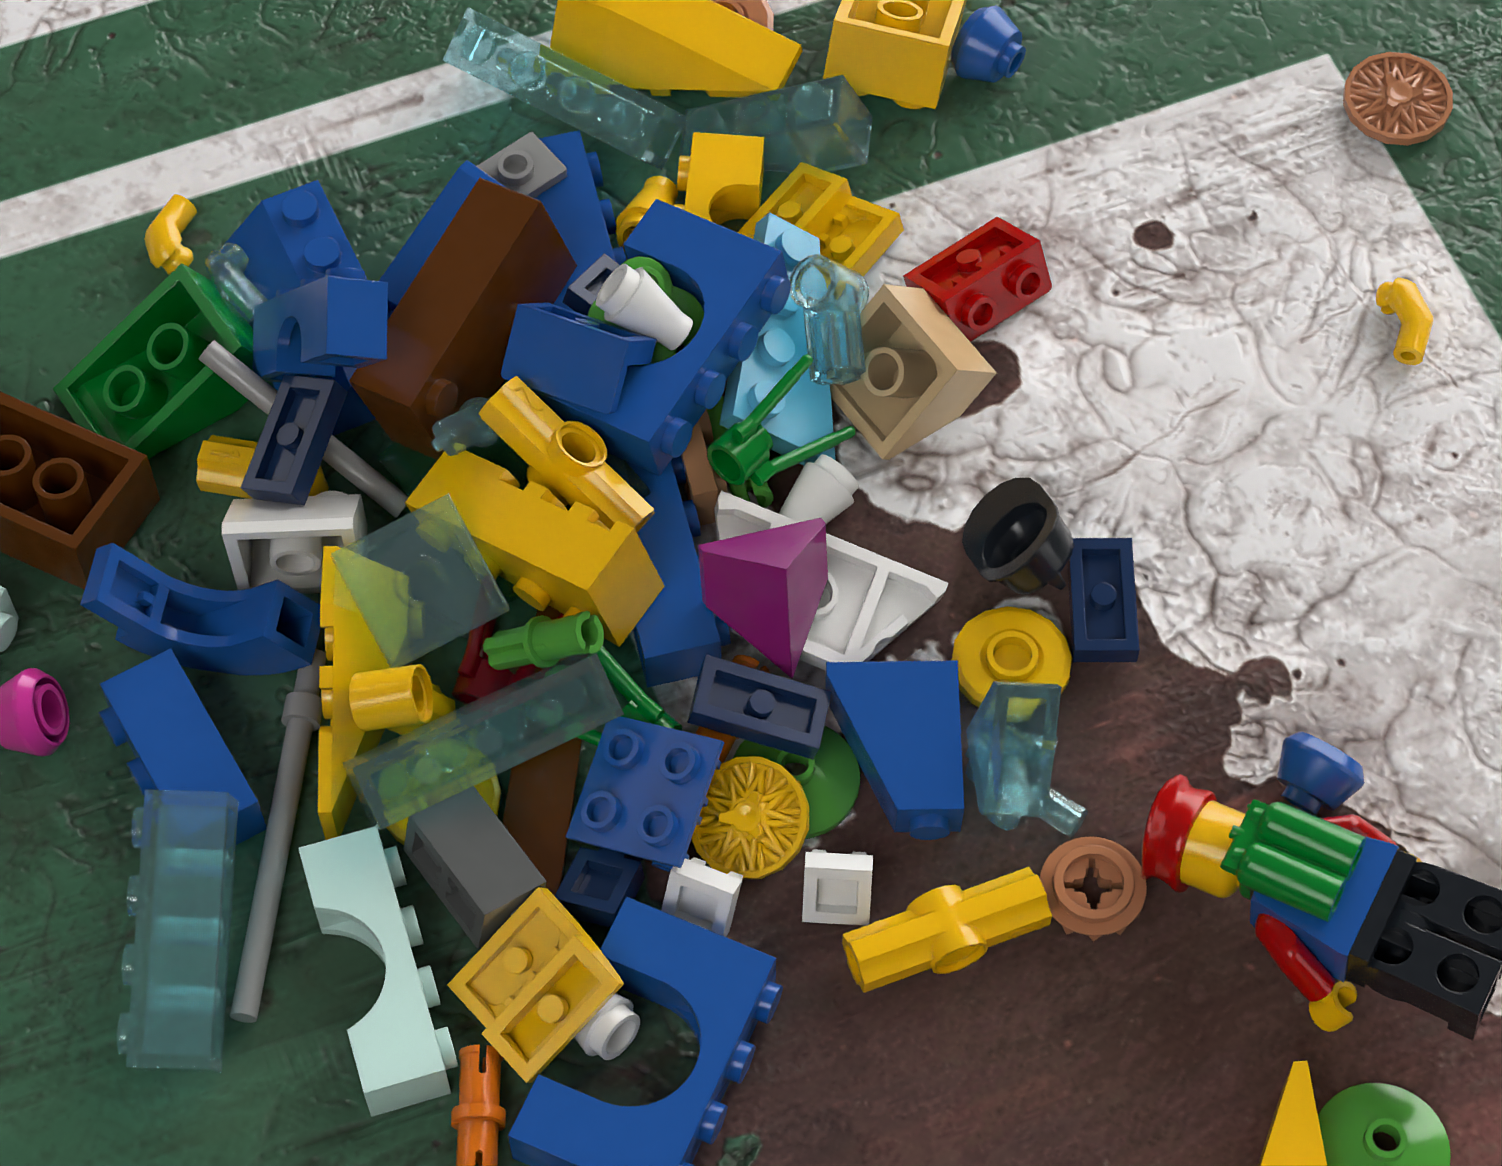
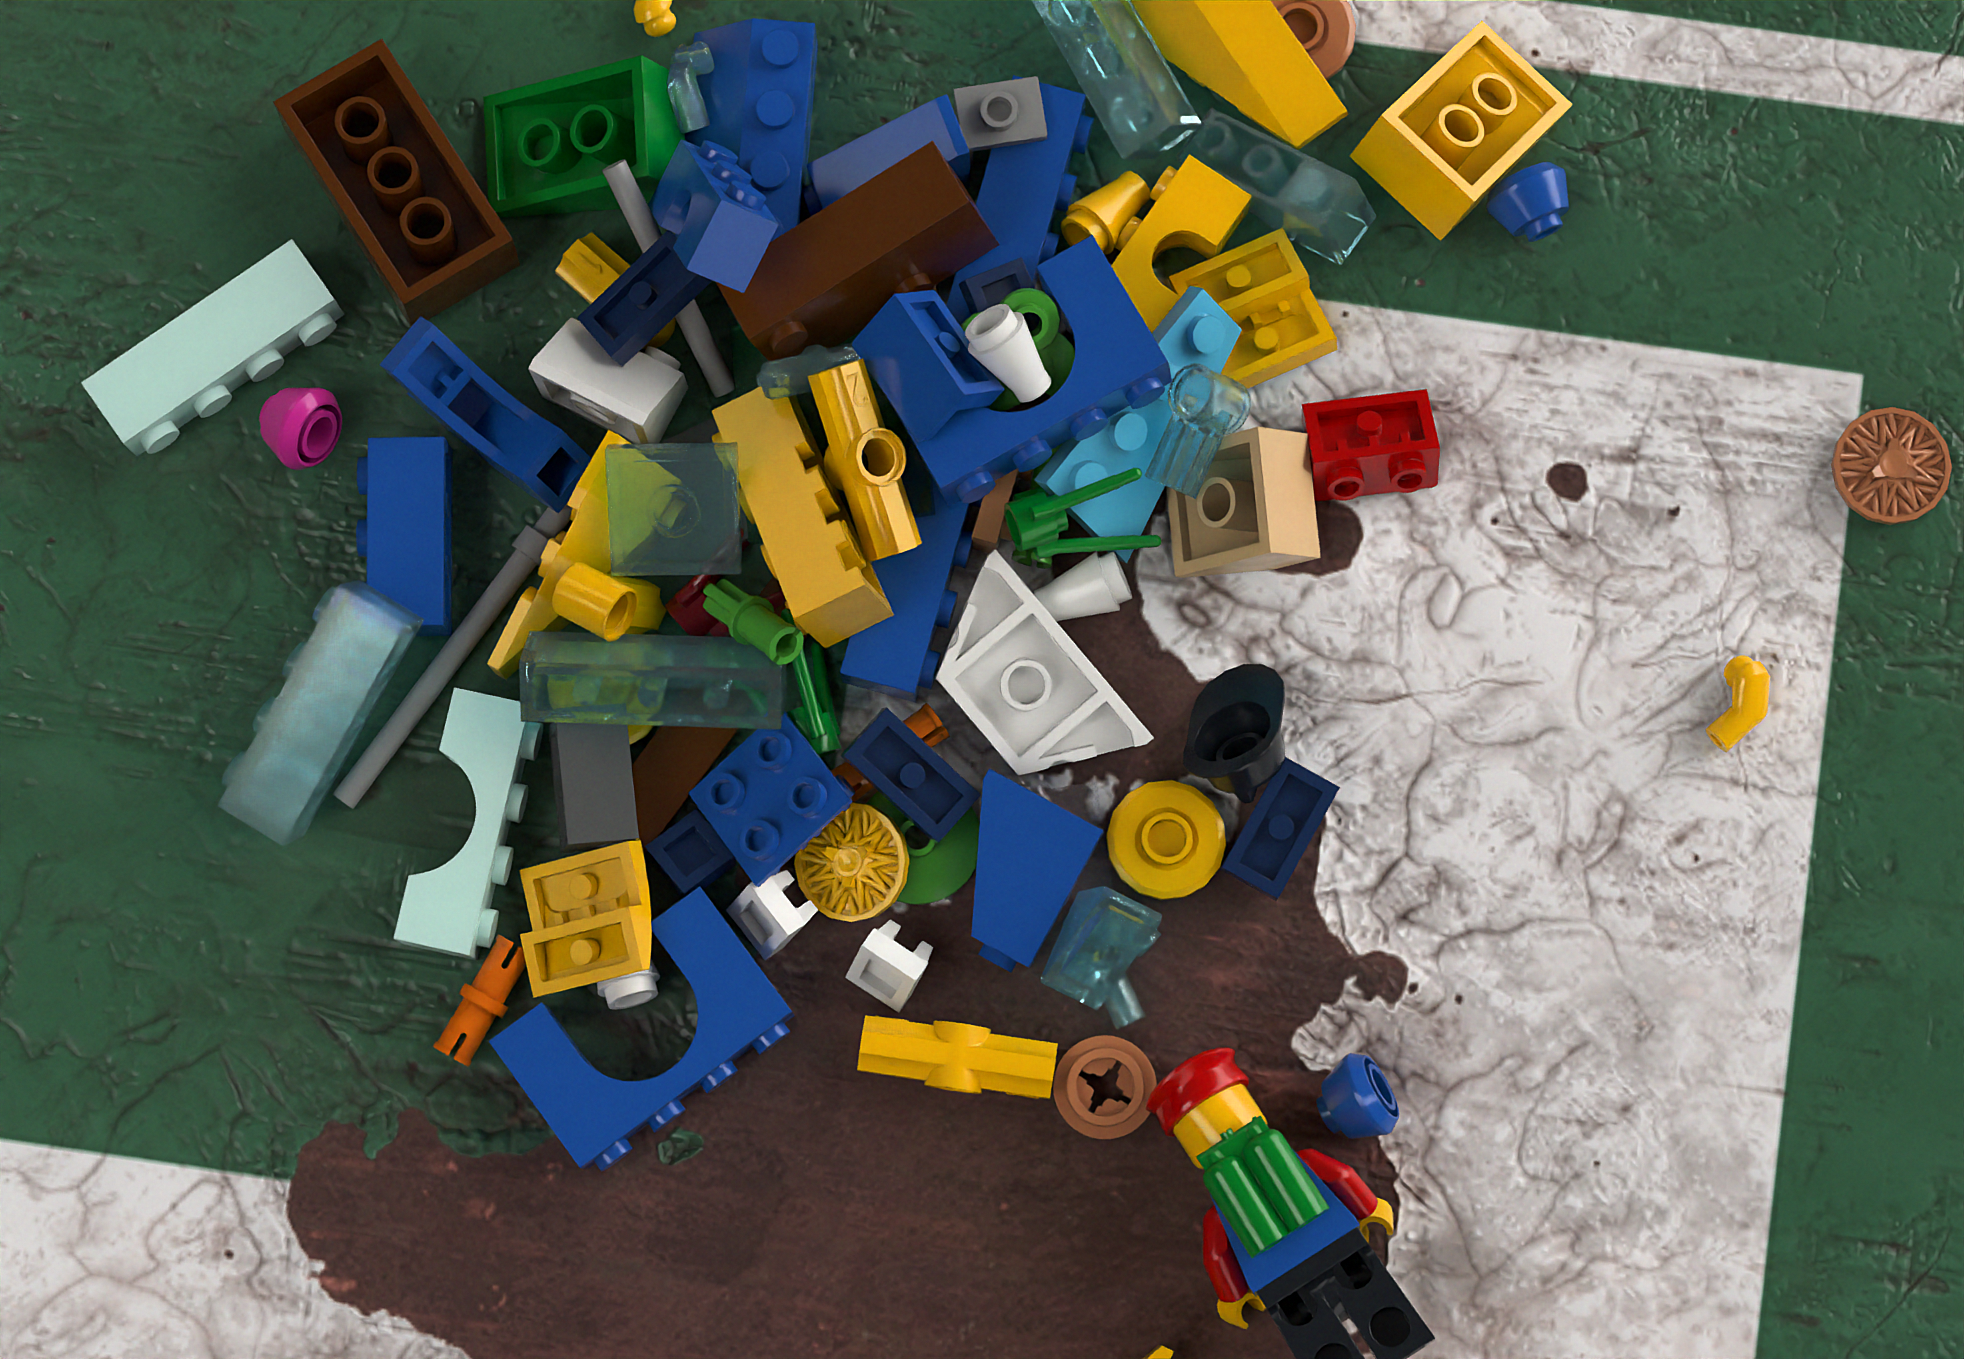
camera: 30 degrees right, 20 degrees up
magenta slope [698,518,828,679] -> none

